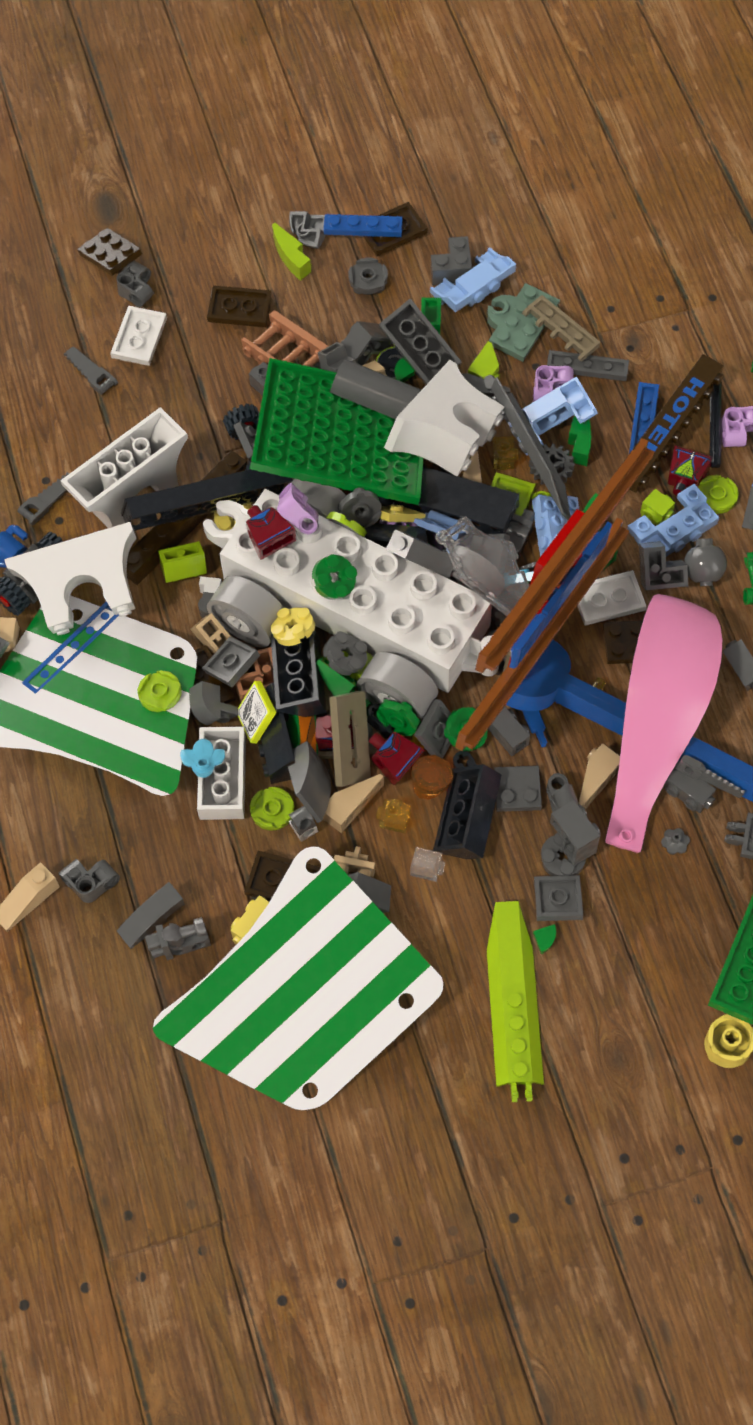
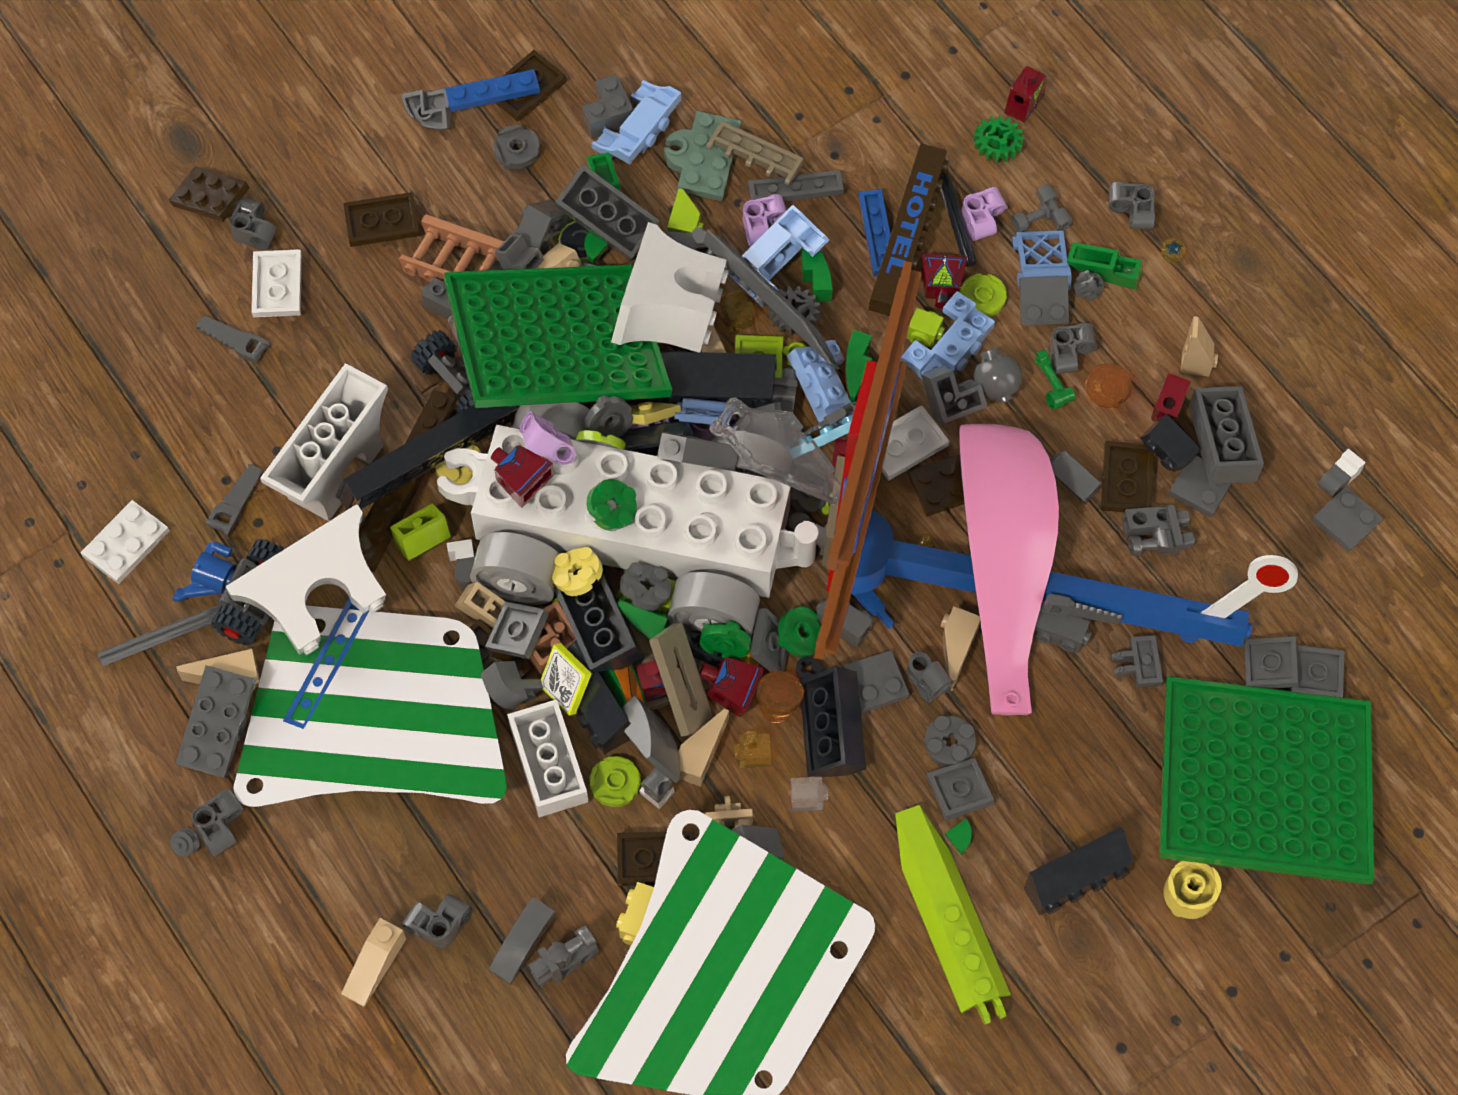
camera: 20 degrees left, 0 degrees up
lime tile [137,670,182,712] -> none
medium azure plate [180,739,225,778] -> none
lime slope [272,223,311,281] -> none
dark grey brick [330,359,421,419] -> none
dark grey brick [550,800,601,866] -> none
dark grey plant [661,828,690,855] -> none
none -> black slope [1024,827,1134,916]

